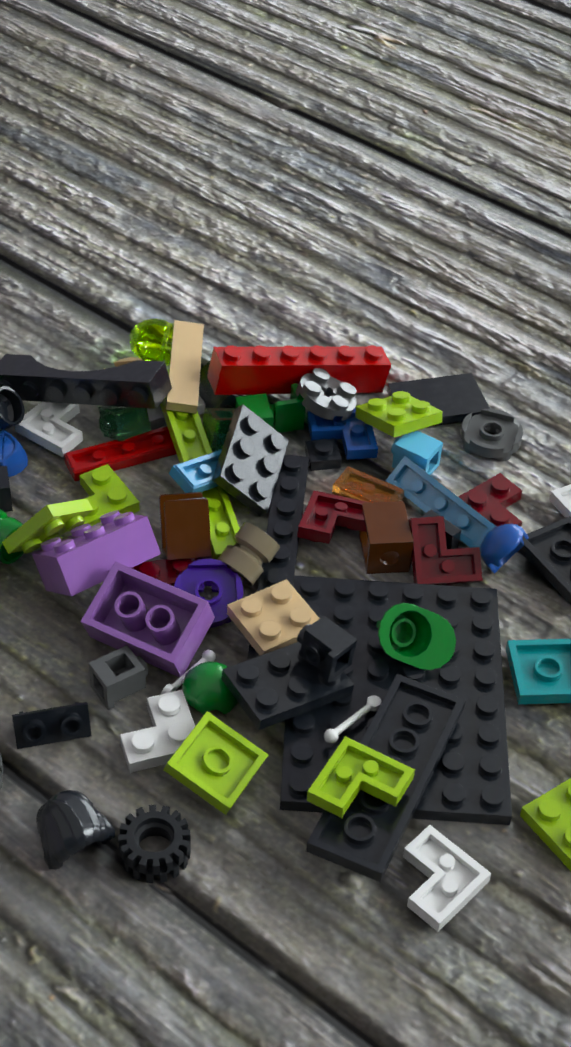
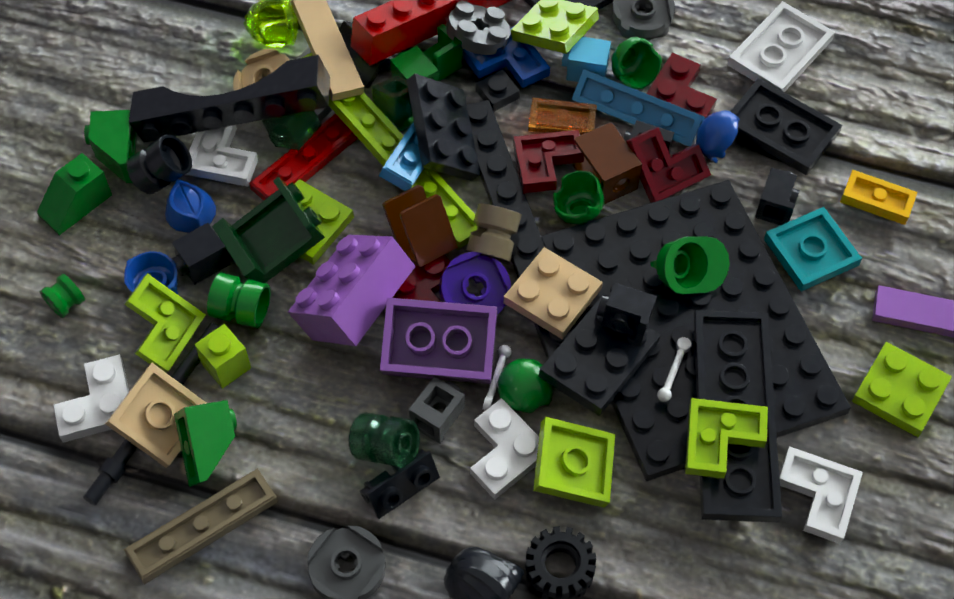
camera: 20 degrees left, 15 degrees up
lime plate [2,498,93,554] -> none
none -> dark green panel [212,177,325,283]
none -> clear green wheel [348,412,420,468]
none -> green hair [553,170,604,225]
none -> green hair [611,36,662,89]
none -> black brick [755,167,800,225]

